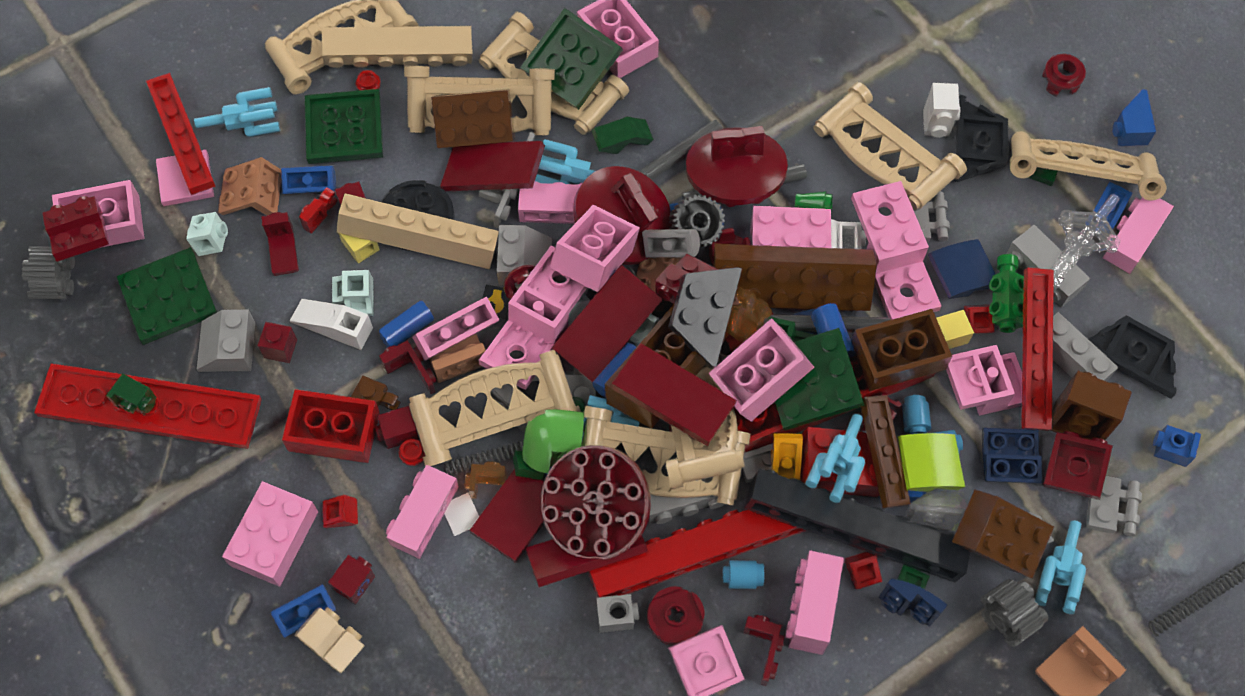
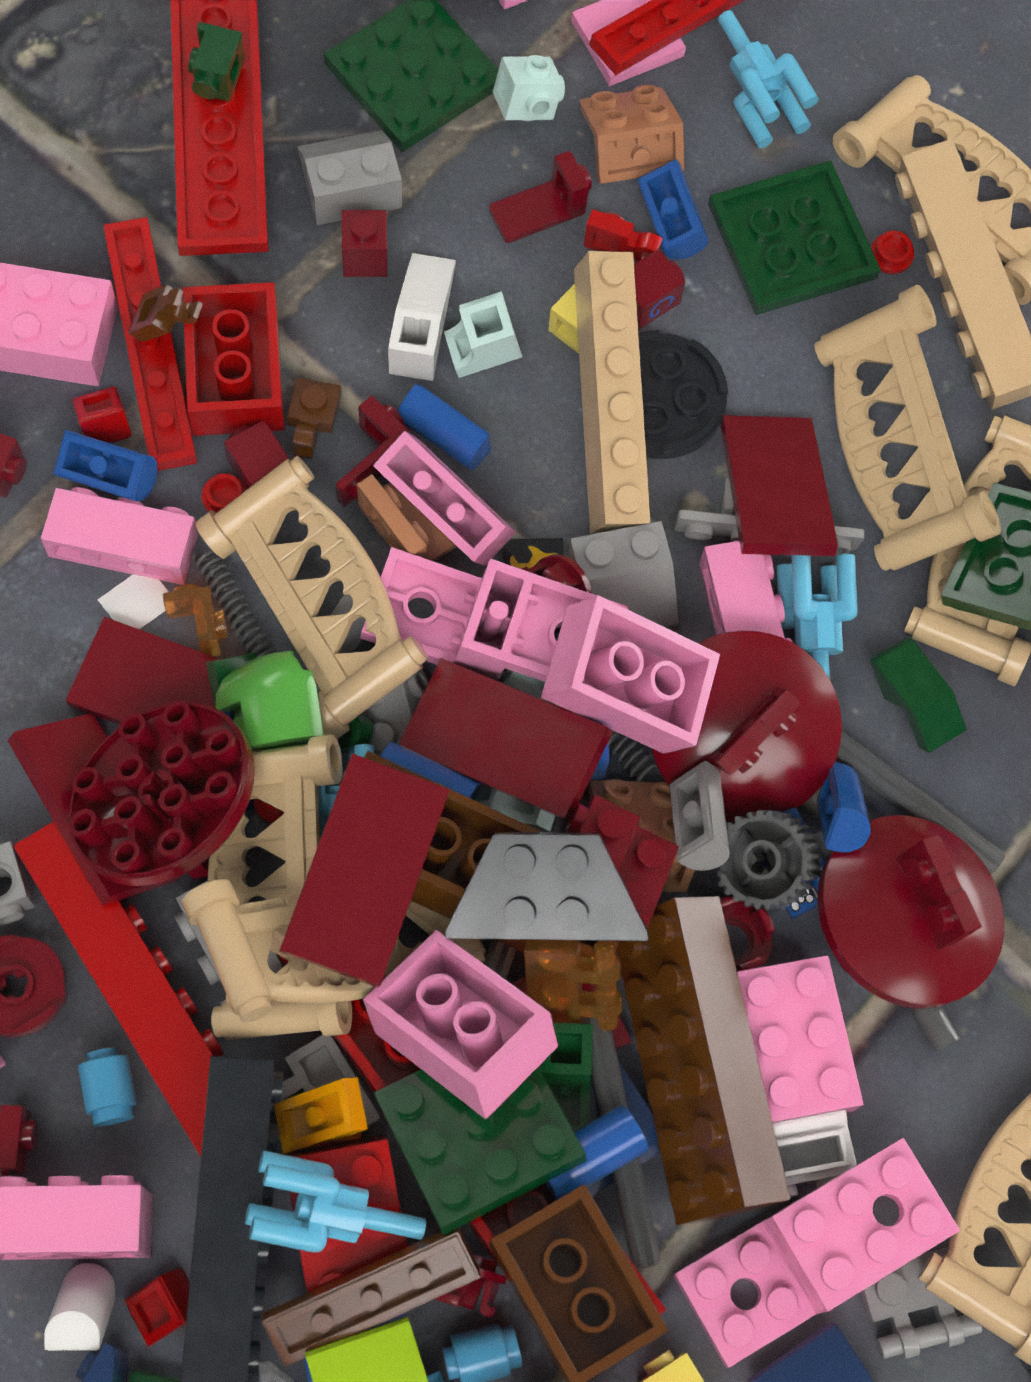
camera: 70 degrees right, 5 degrees up
reddish brown brick [431,88,515,148] -> none
green cone [795,191,833,211] -> none
none -> white brick [44,1263,115,1351]
none -> blue brick [53,430,157,501]
none -> red plate [103,217,197,471]
none -> reddish brown plate [128,284,203,342]
none -> blue brick [816,762,871,852]

